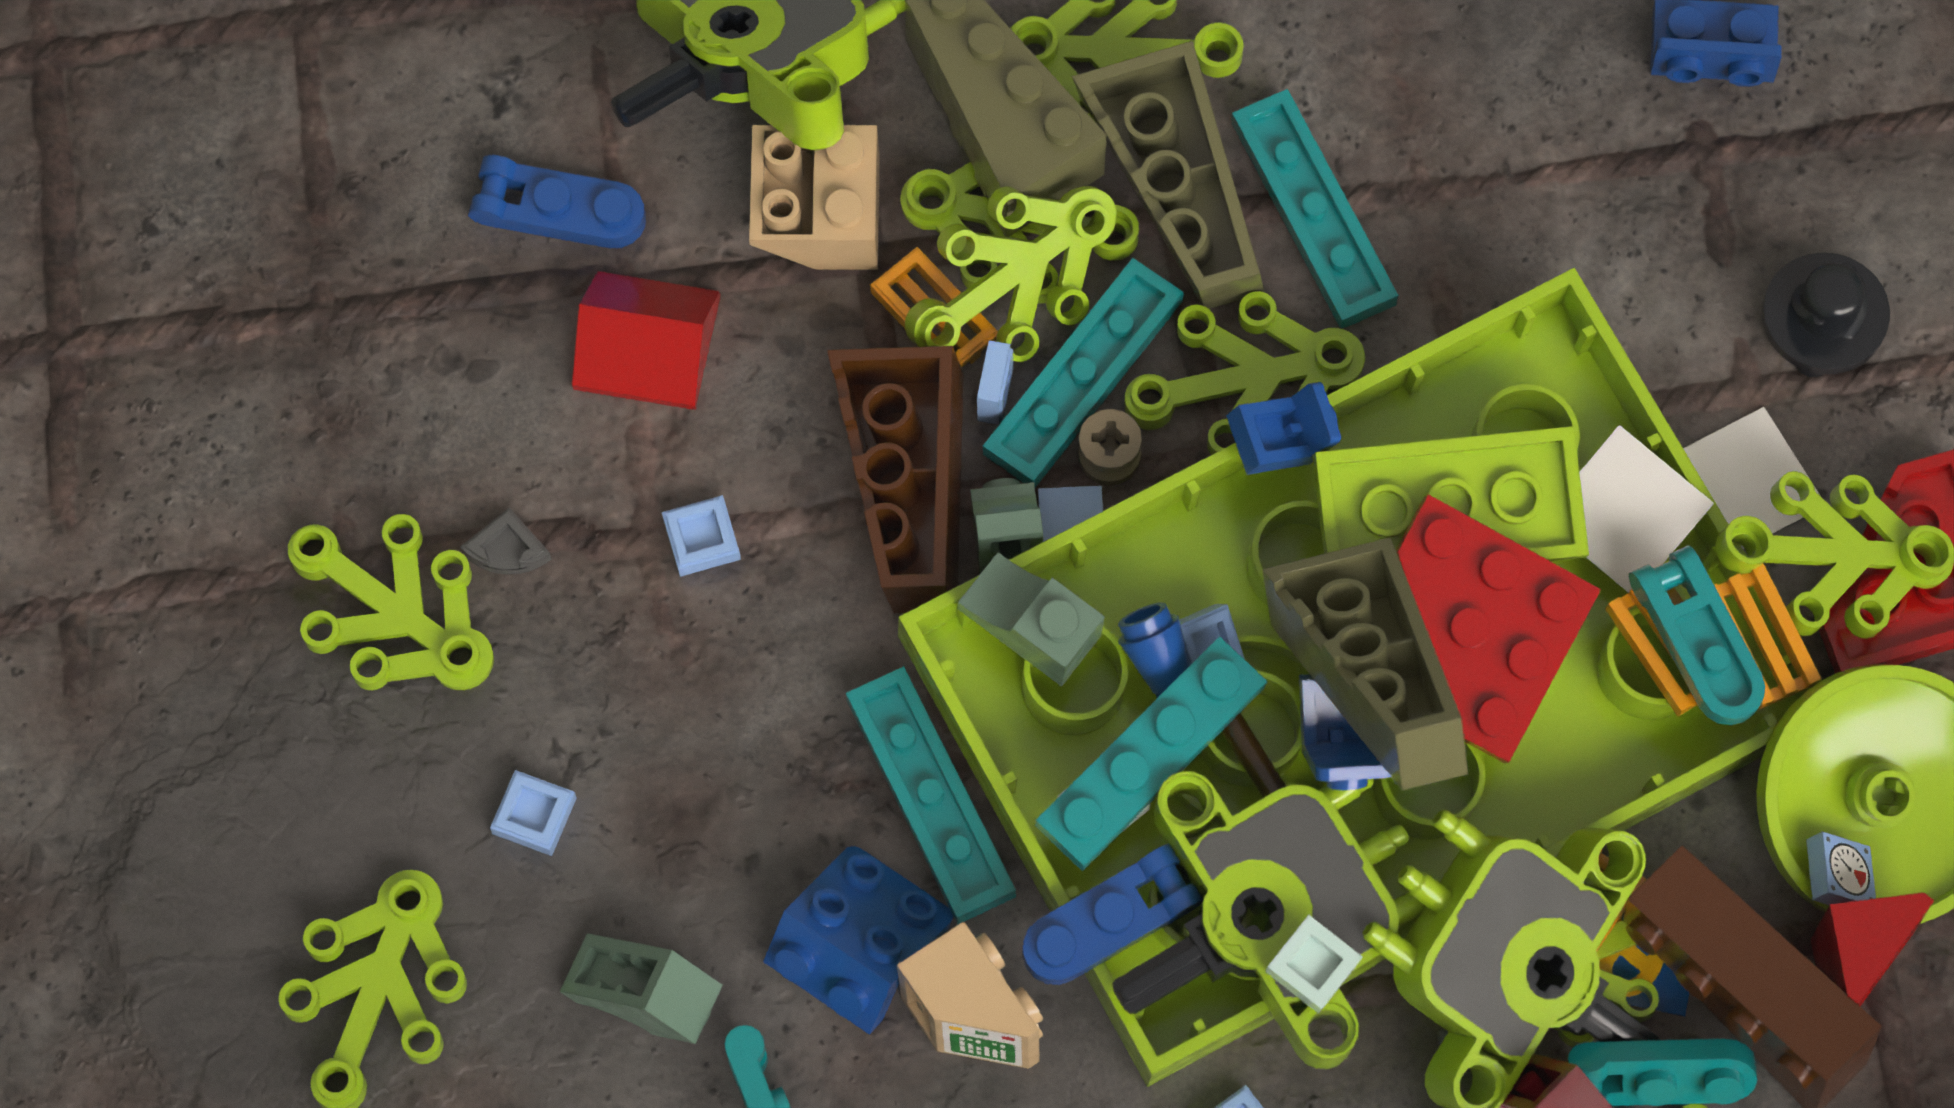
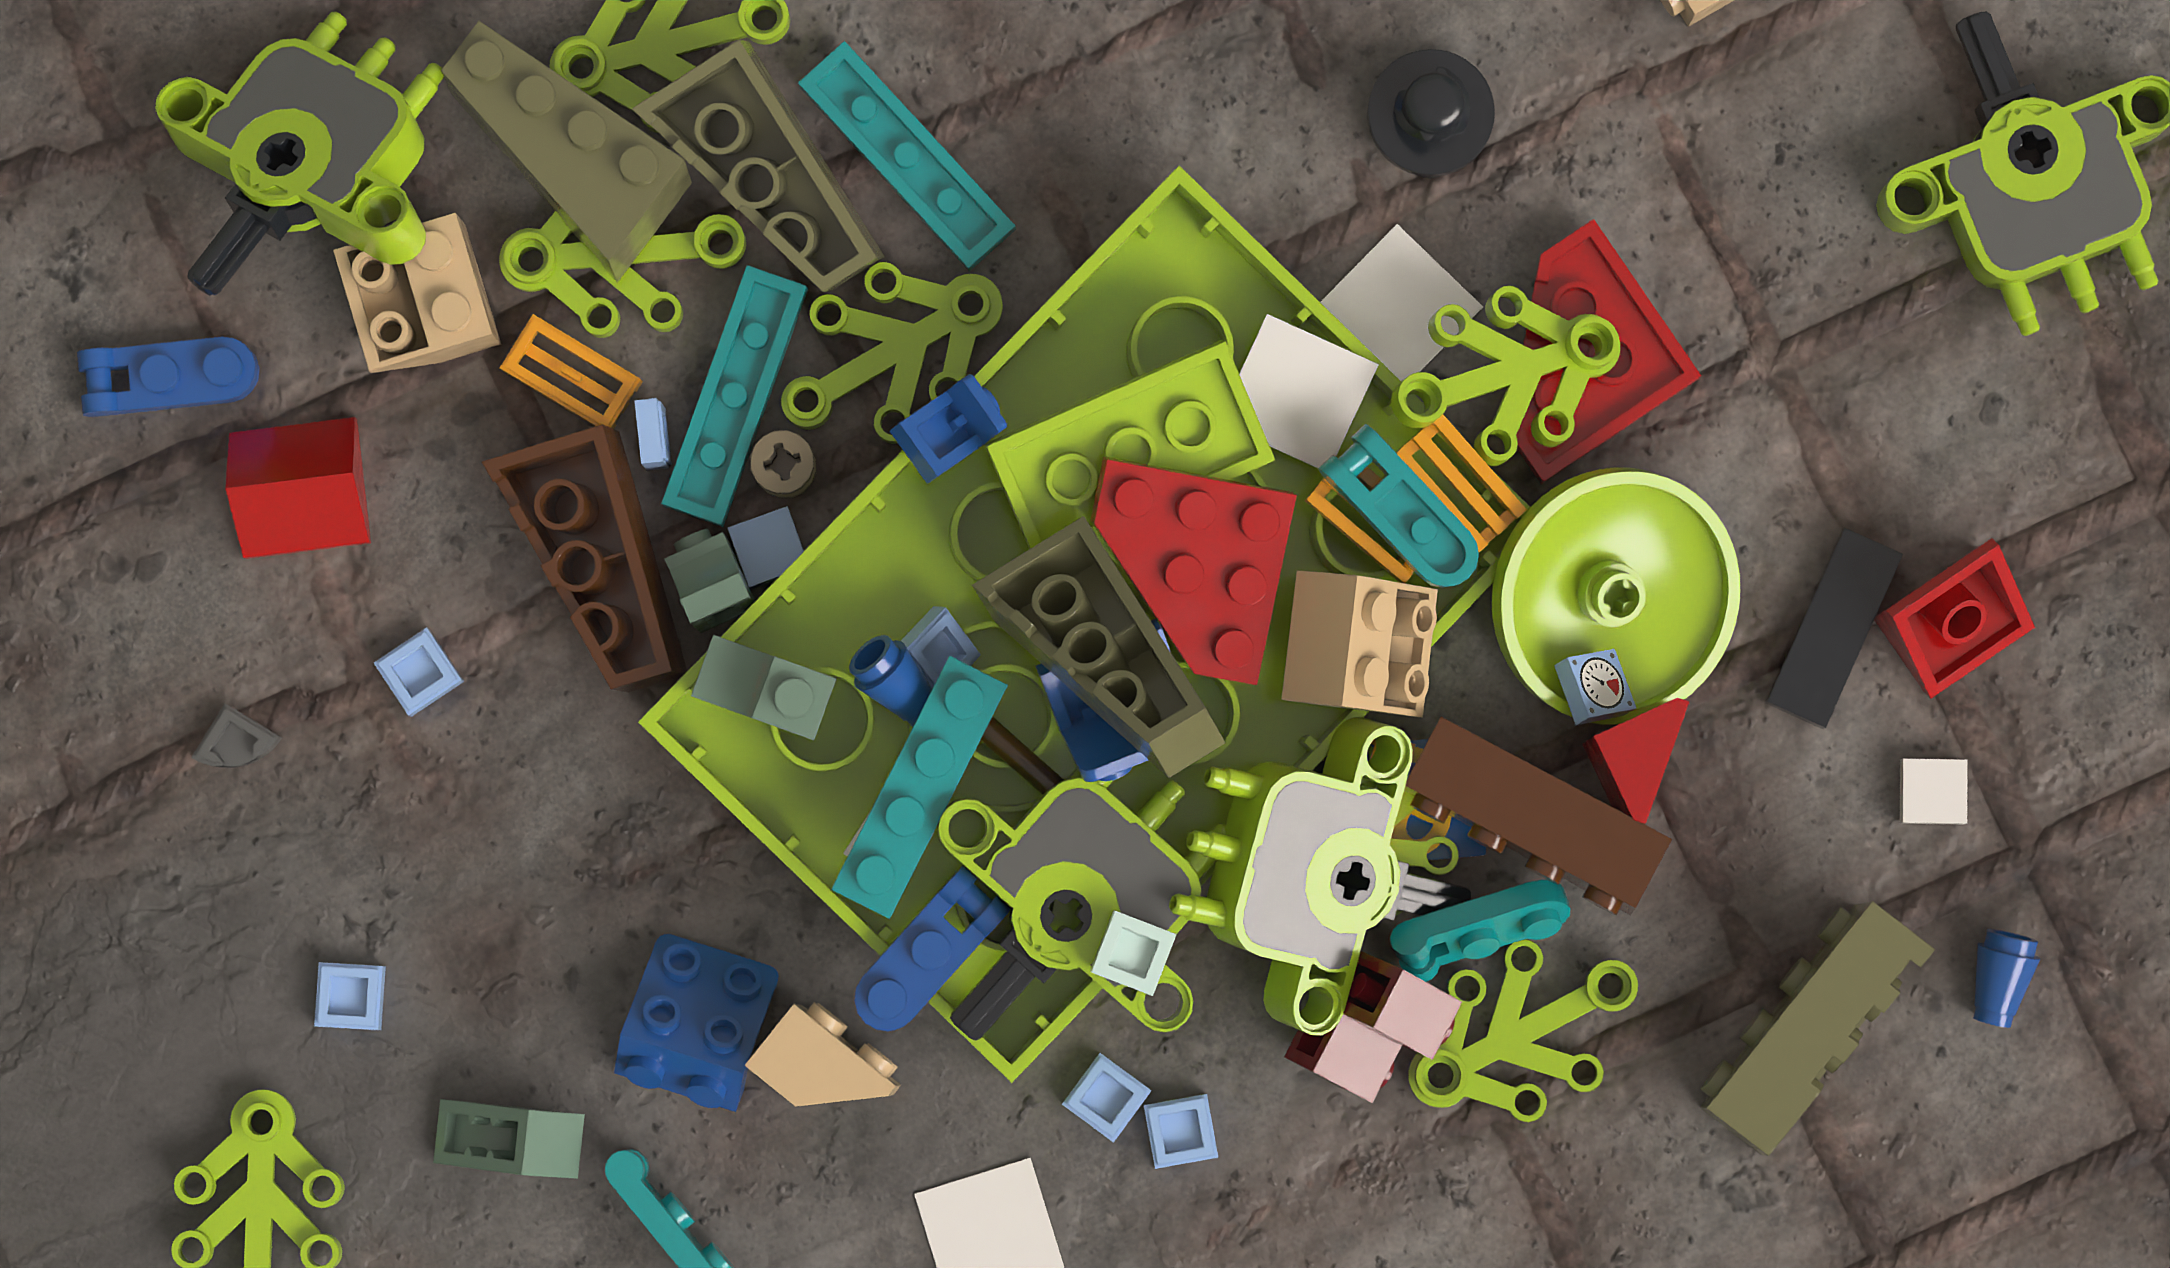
camera: 15 degrees left, 15 degrees up
lime plant [288,514,494,690] -> none
teal plate [846,666,1016,925] -> none
lime plant [905,186,1117,362] -> none
none -> tan slope [1281,570,1438,718]

